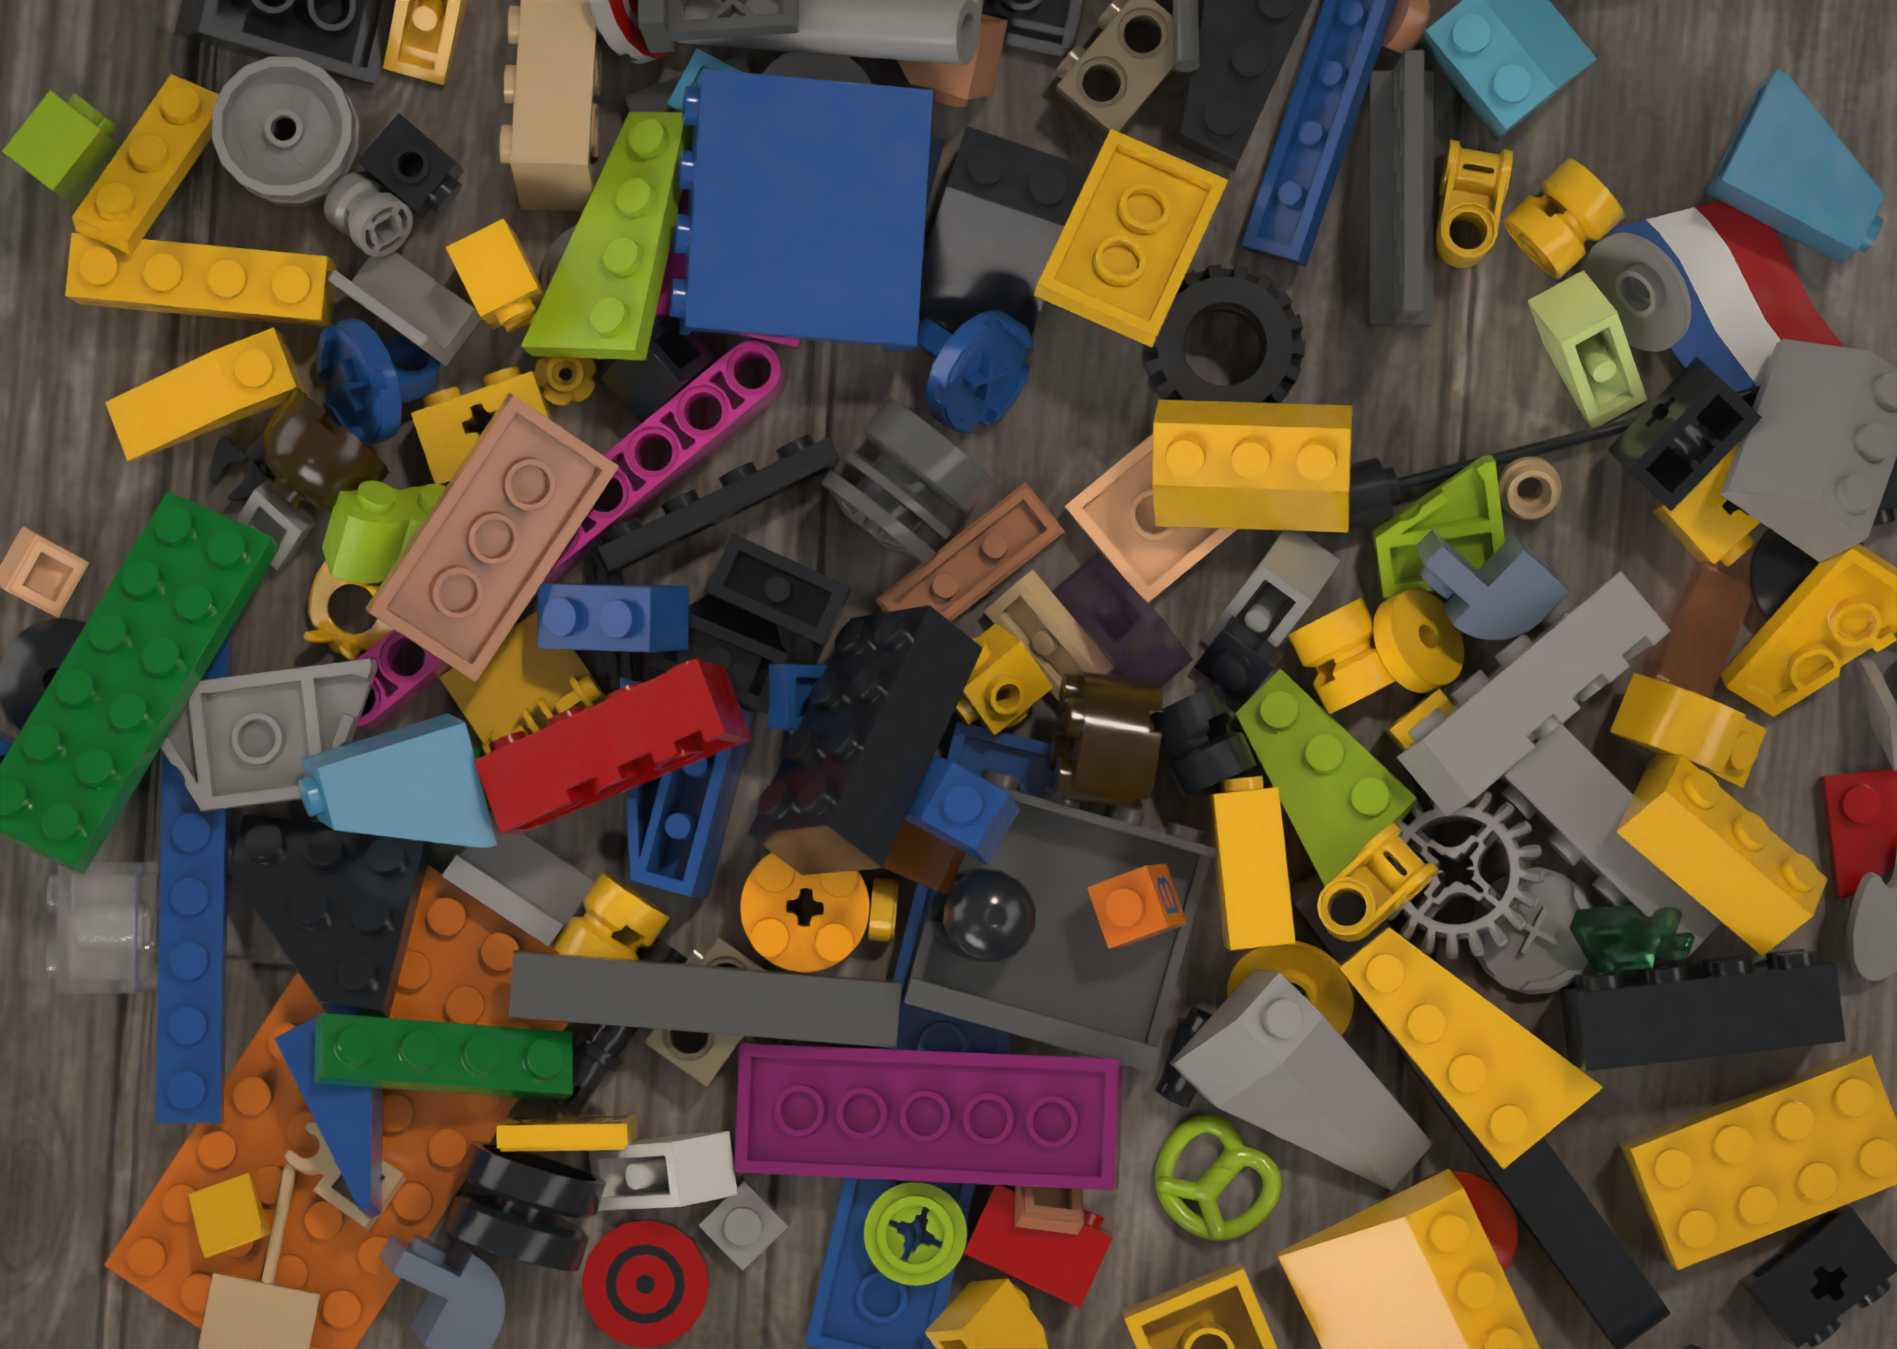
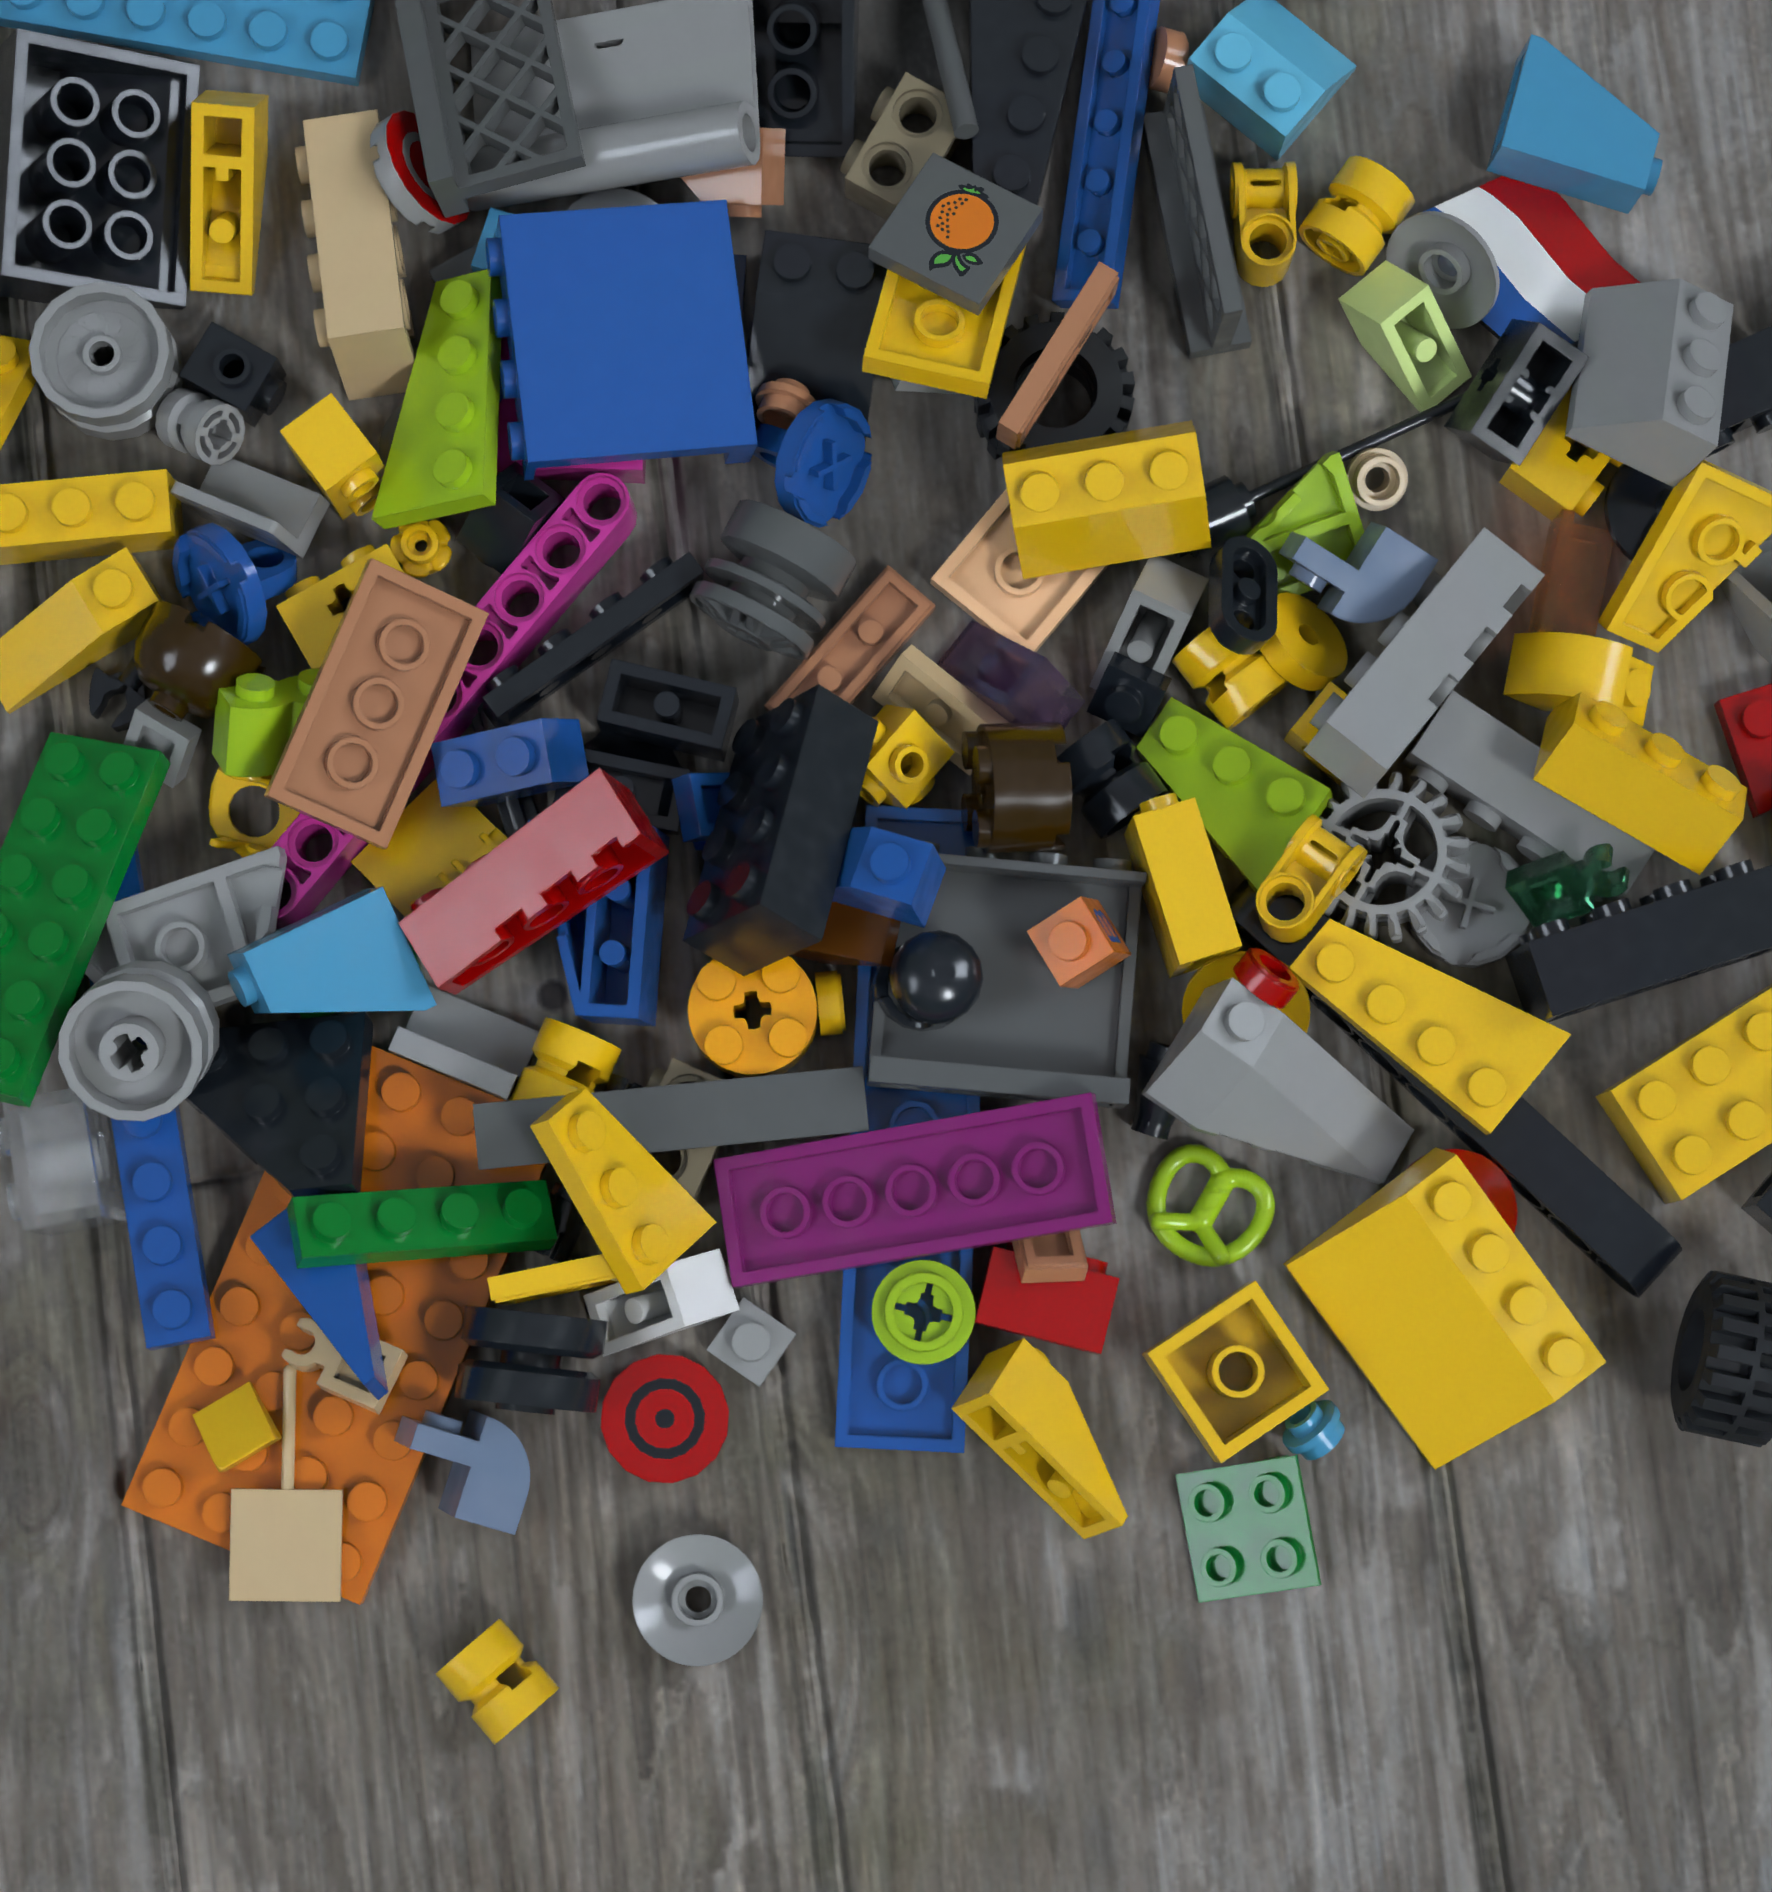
camera: 20 degrees left, 5 degrees down
none -> light grey wheel [58,960,219,1121]
none -> yellow wing [530,1088,717,1295]
none -> nougat plate [755,378,816,430]
none -> dark grey tile [868,153,1043,316]
none -> nougat tile [996,261,1119,449]
none -> black plate [1208,536,1278,655]
none -> red tile [1233,948,1299,1009]

